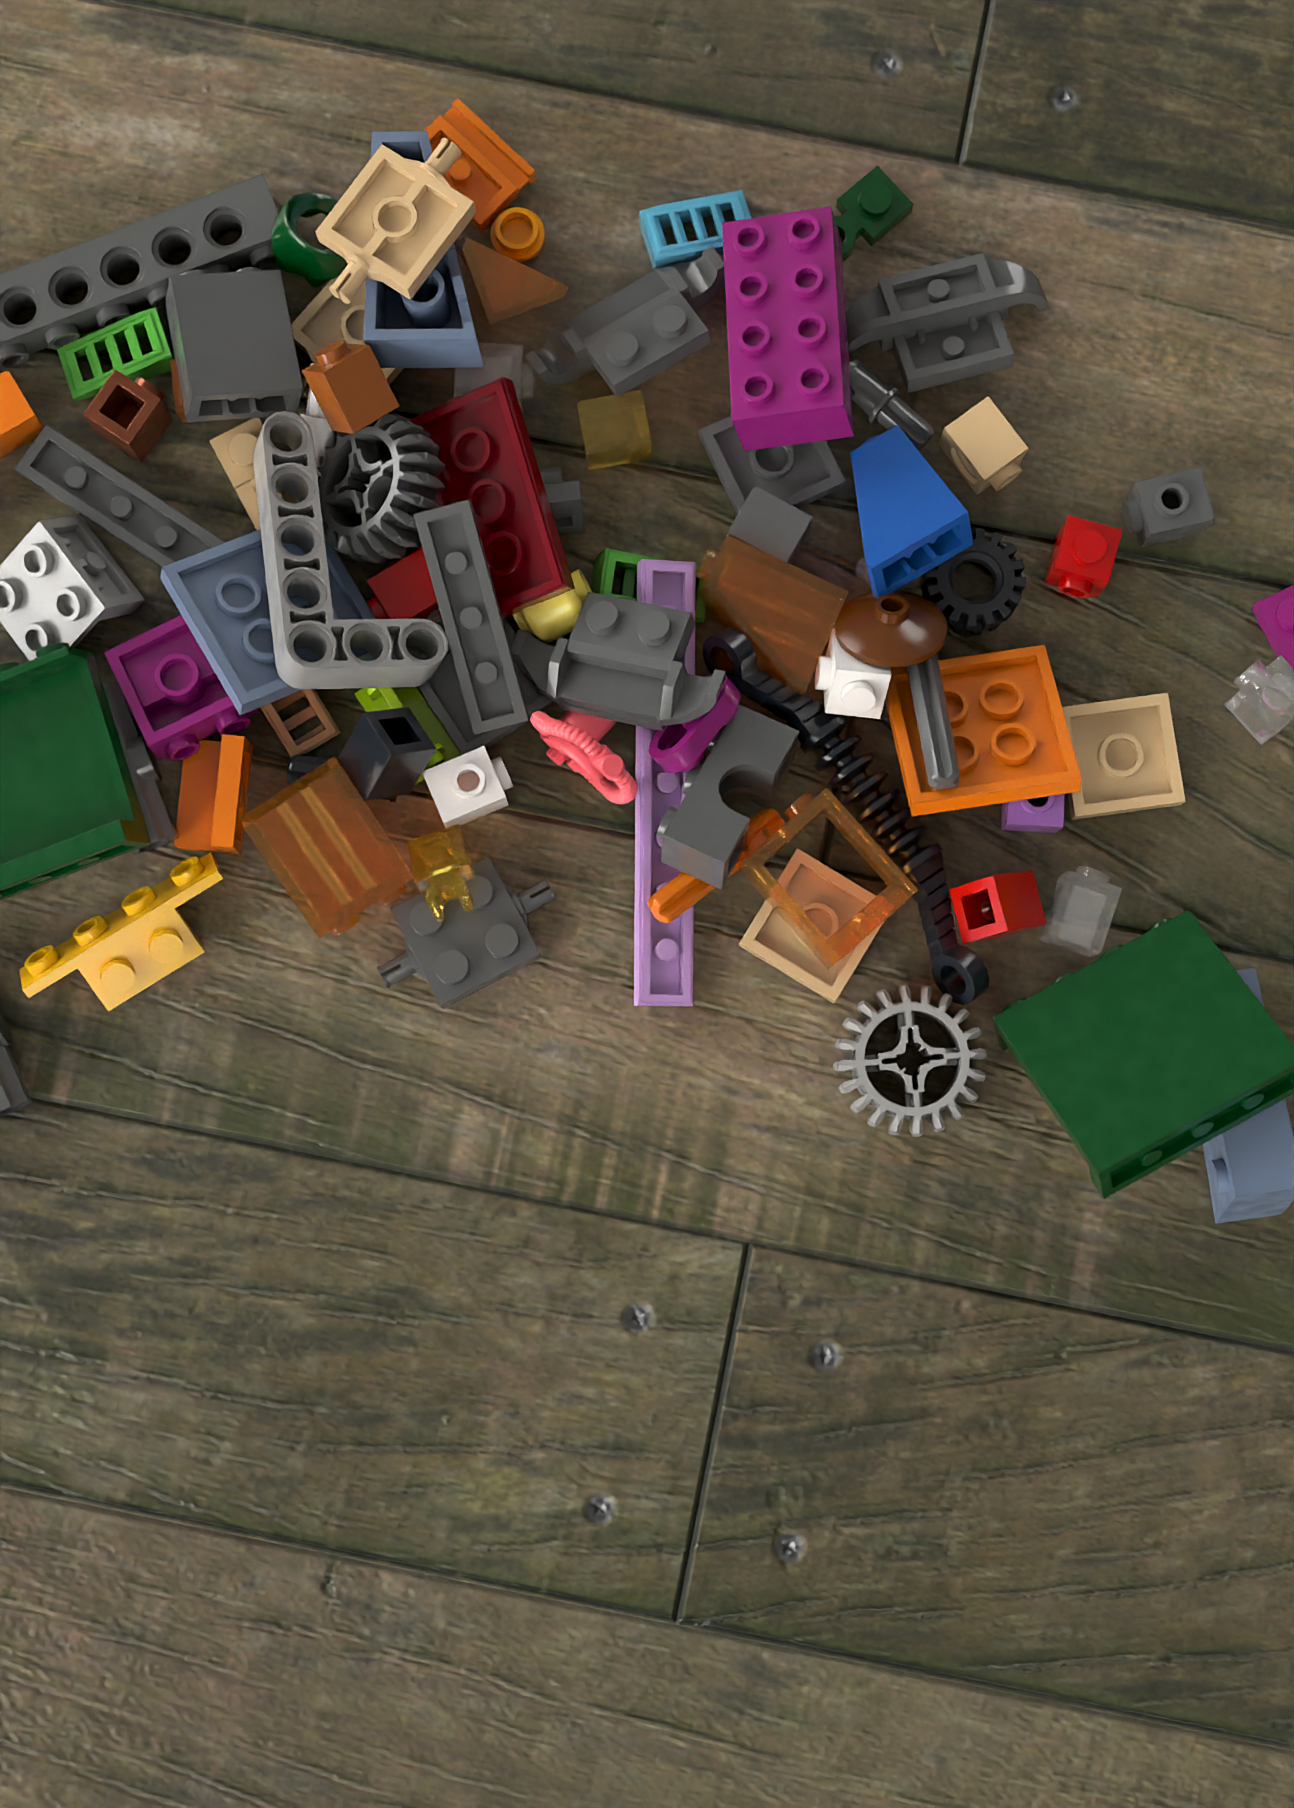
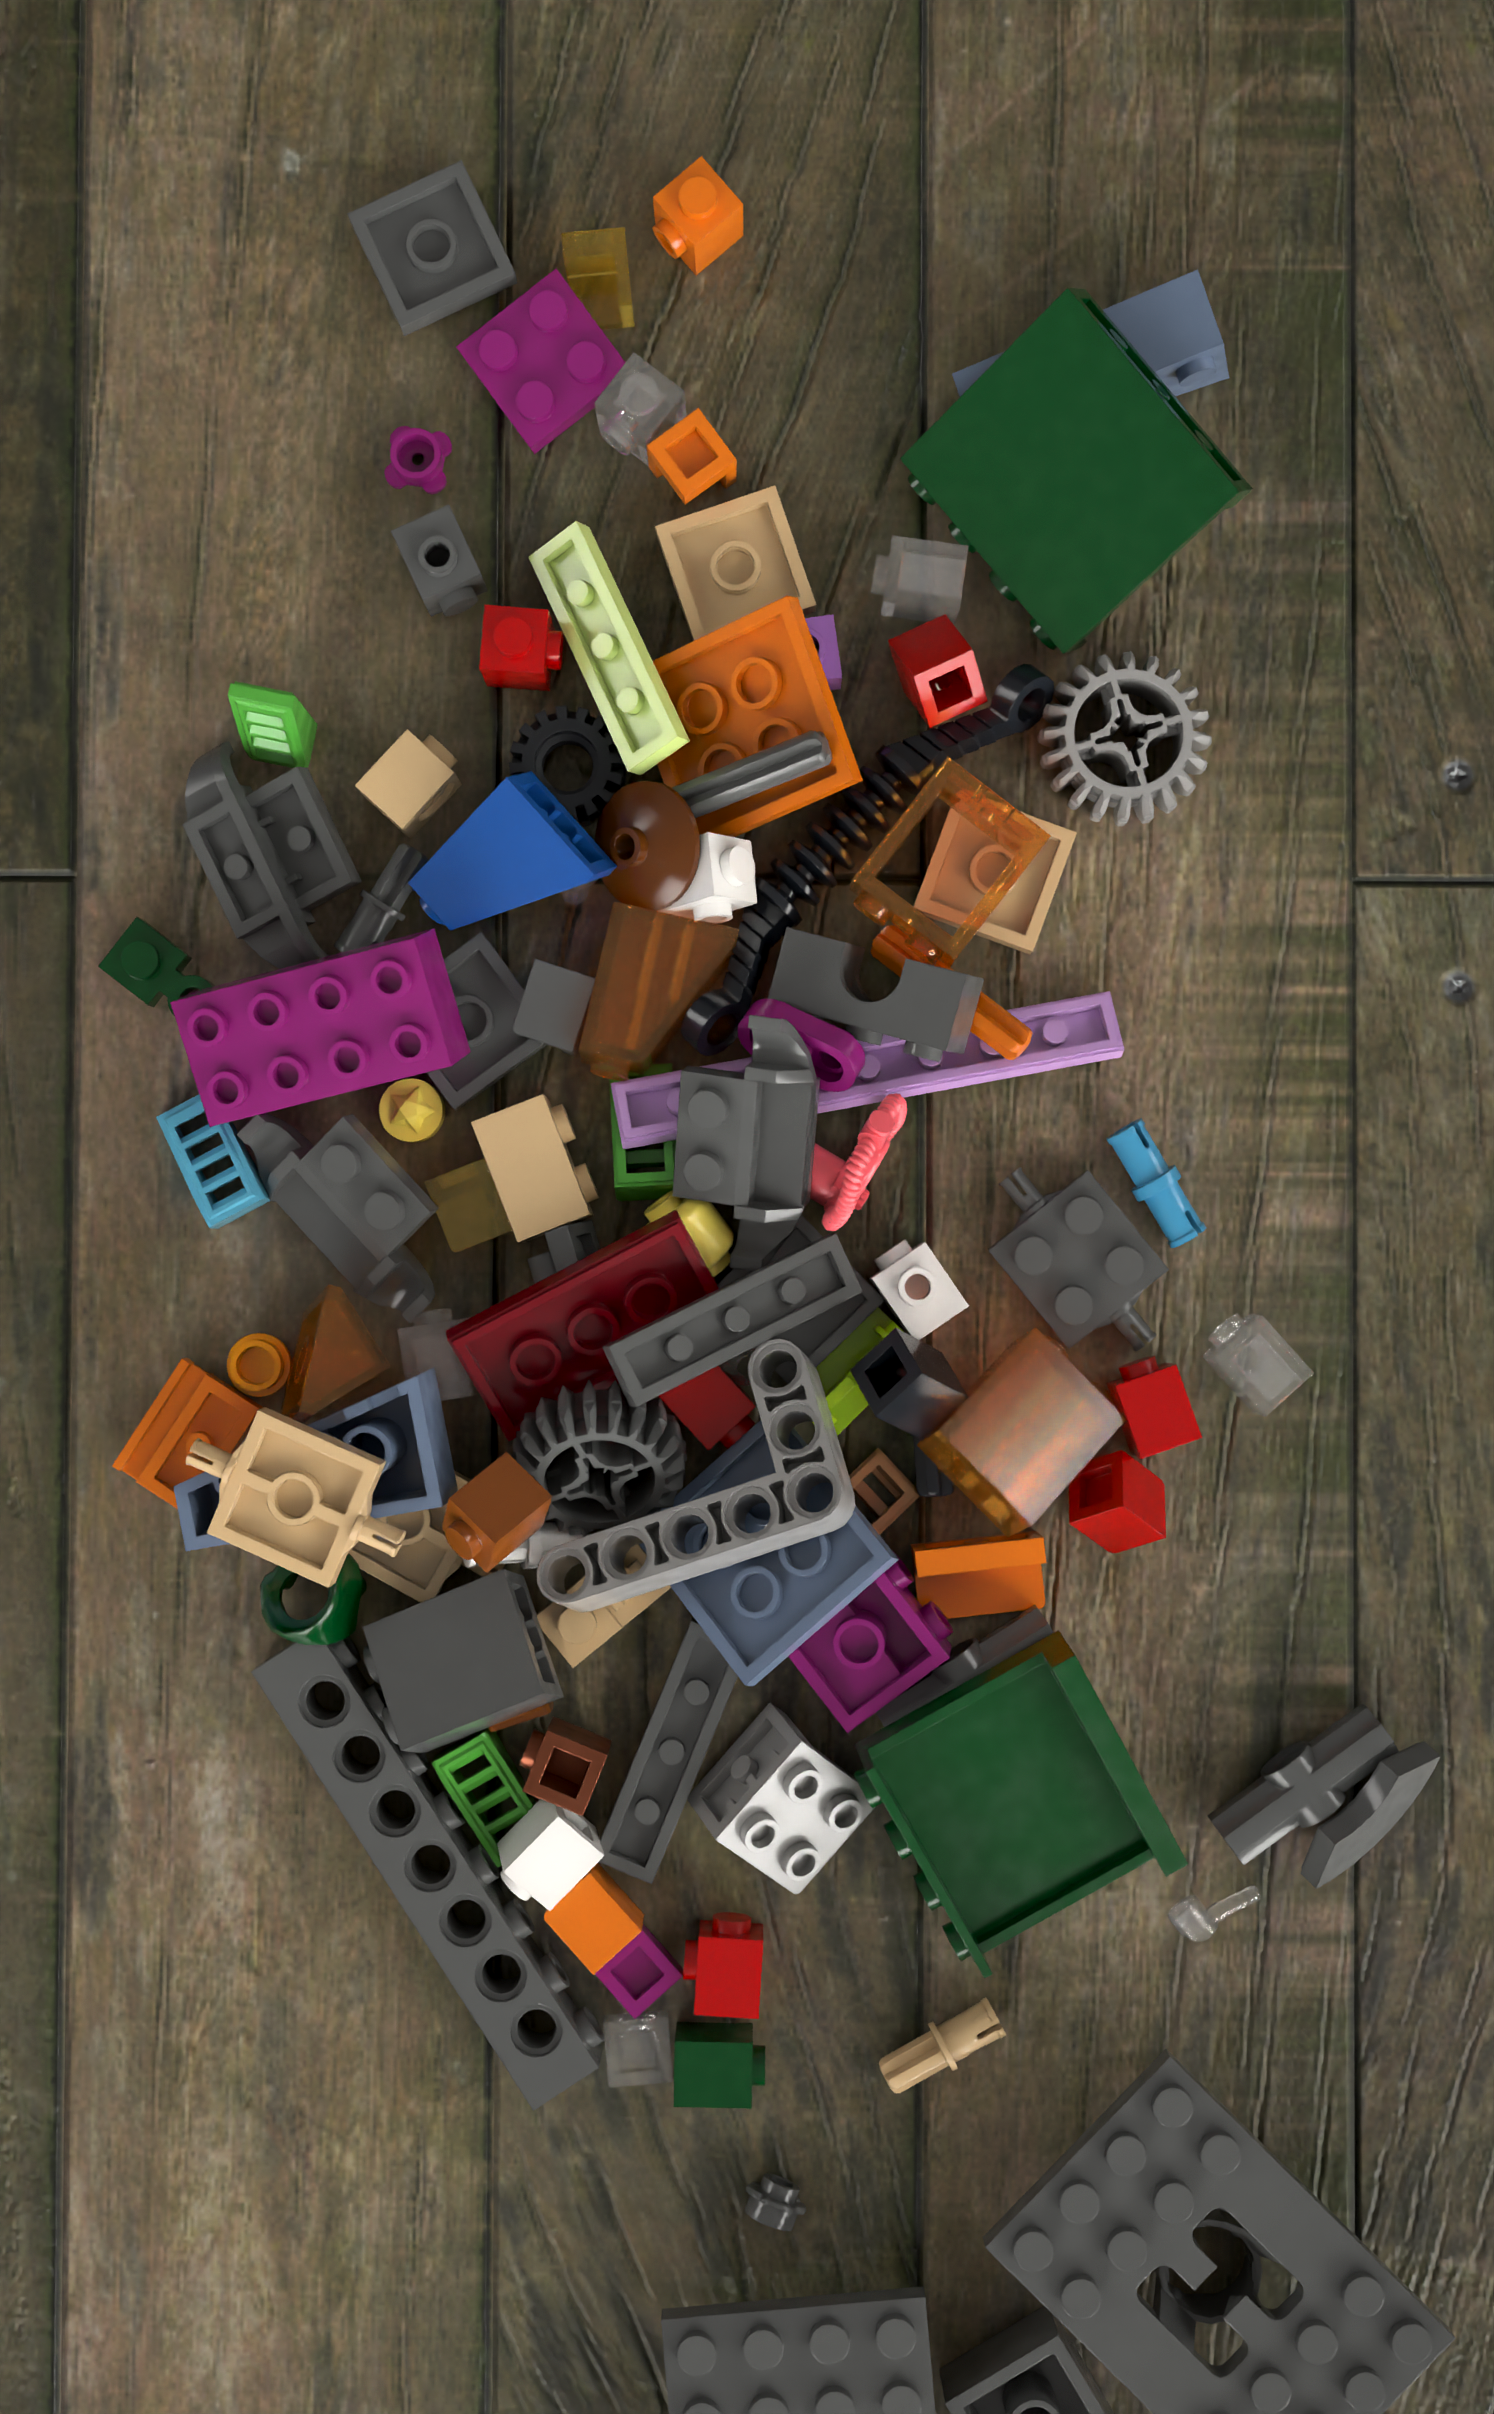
camera: 95 degrees left, 5 degrees up
yellow bracket [19,852,223,1012] -> none
clear yellow plate [407,824,475,922] -> none
none -> bright green slope [228,681,318,768]
none -> light yellow tile [379,1078,445,1143]
none -> magenta plate [384,426,452,494]
none -> tan brick [471,1094,599,1243]
none -> white brick [497,1799,604,1911]
none -> yellowish green plate [528,521,690,775]
none -> orange panel [646,408,737,505]
none -> red panel [1069,1450,1166,1553]
none -> dark azure pin [1106,1118,1206,1248]
none -> red brick [1106,1355,1202,1459]
none -> clear brick [1202,1313,1314,1417]

